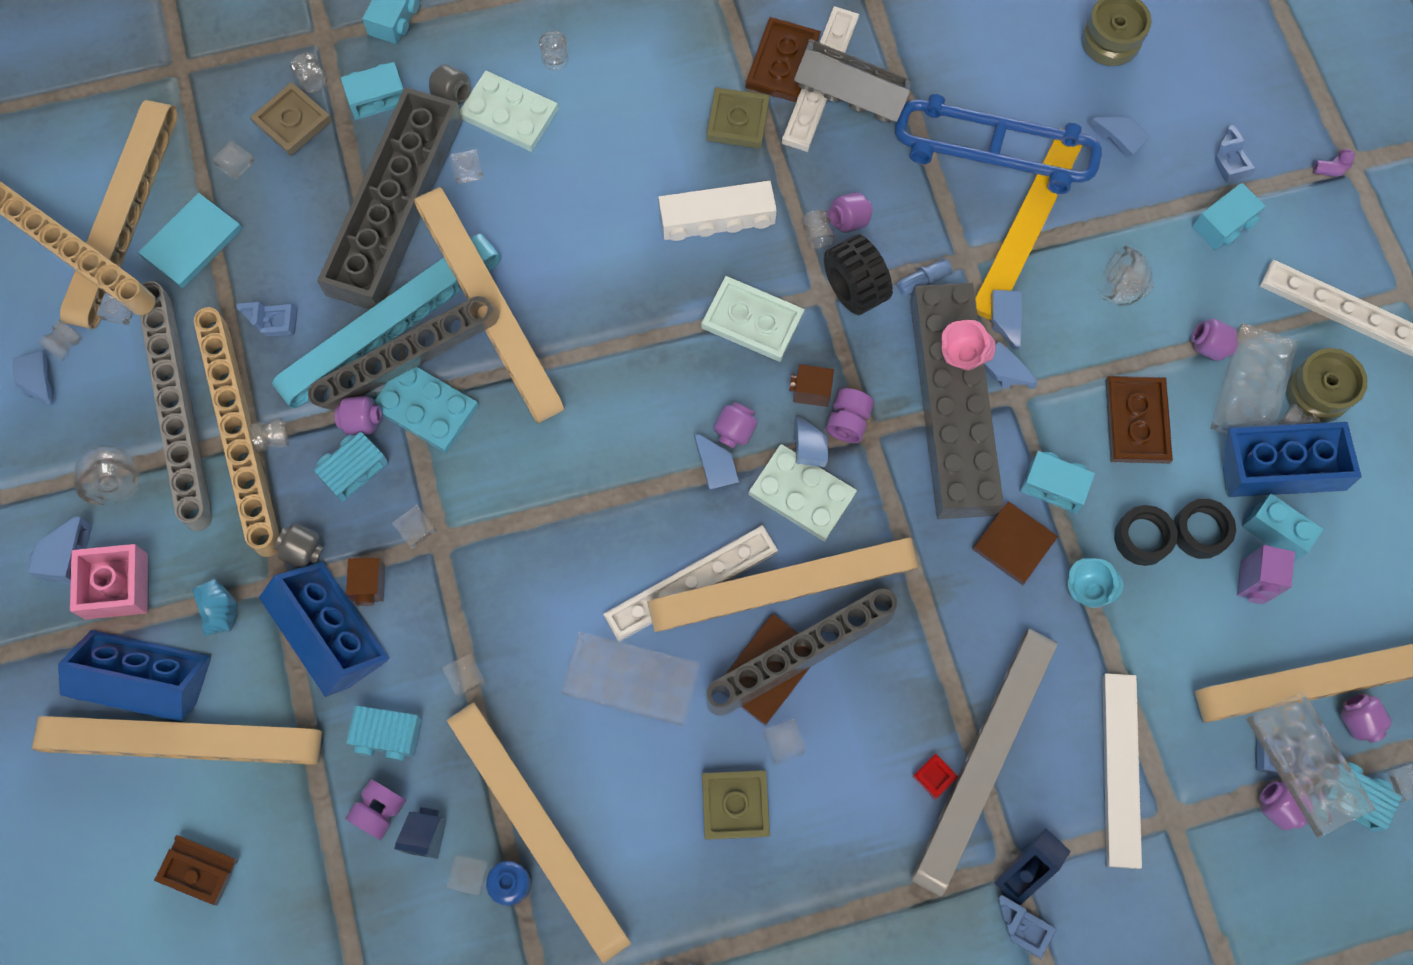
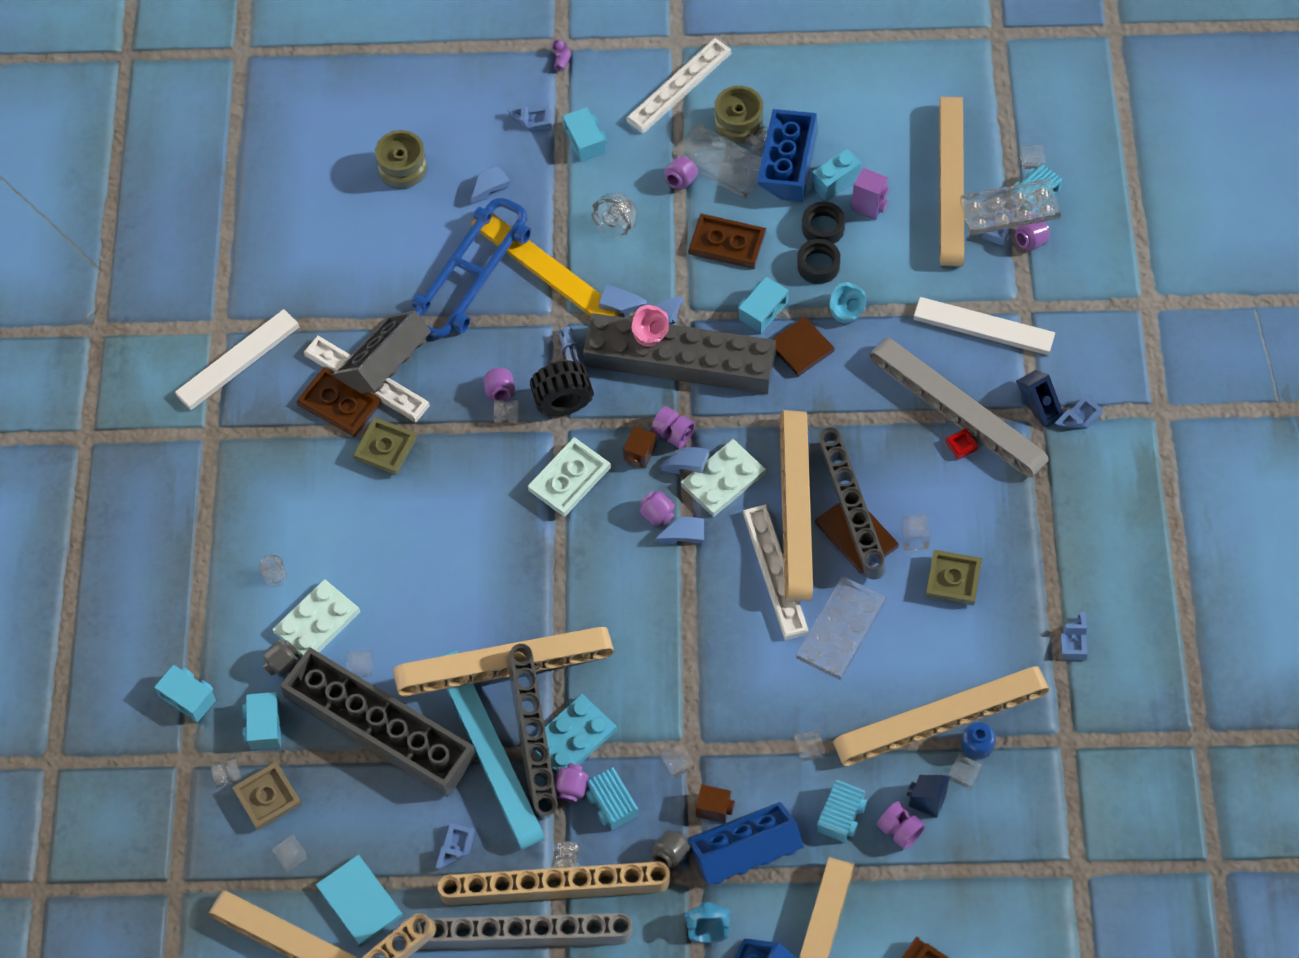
camera: 70 degrees left, 10 degrees down
white brick [658,181,777,241] -> none
medium lavender head [1341,693,1392,743] -> none

